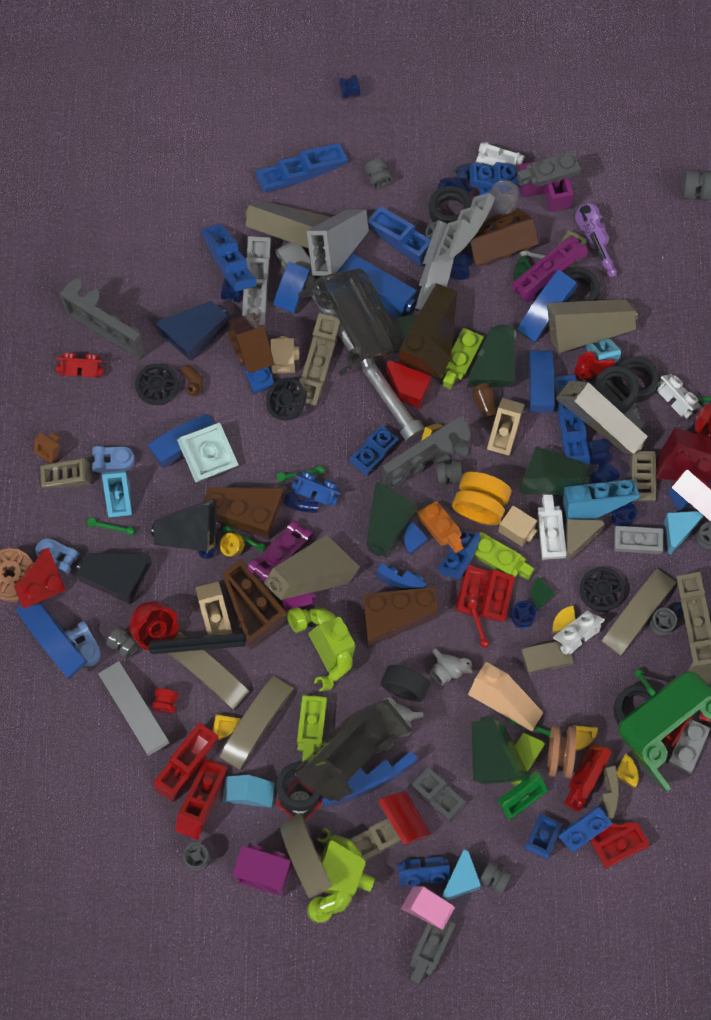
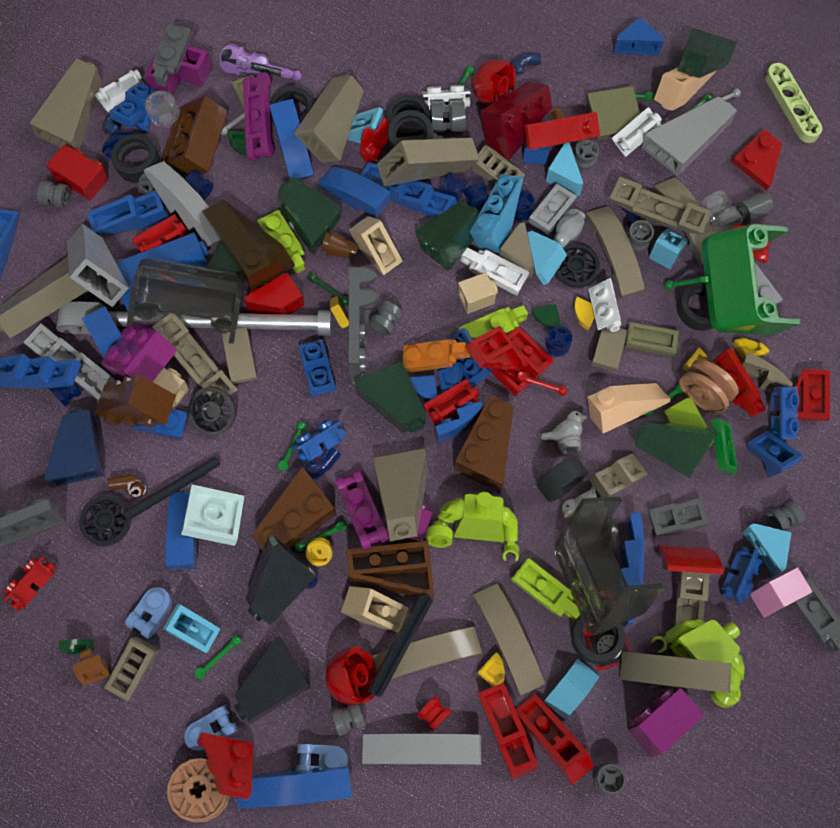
camera: 60 degrees left, 0 degrees up
light grey slope [434,193,495,263] -> none
light orange wheel [452,472,512,525] -> none
none -> dark tan slope [30,58,102,150]
none -> red brick [46,144,108,201]
none -> dark green tile [59,639,95,656]
none -> magenta brick [101,324,177,382]
none -> black bar [123,457,220,521]
none -> red hinge [132,214,187,253]
none -> dark tan slope [222,327,257,384]
none -> dark green hinge [307,273,349,306]
none -> red hinge [423,379,479,426]
none -> dark grey wheel [430,101,466,134]
none -> blue tile [437,362,463,393]
none -> red wing [465,326,528,371]
none -> medium azure slope [527,231,567,285]
none -> light grey animal [554,209,586,248]
none -> dark tan slope [589,453,648,500]
none -> olive tile [625,322,679,357]
none -> medium azure slope [649,228,688,270]

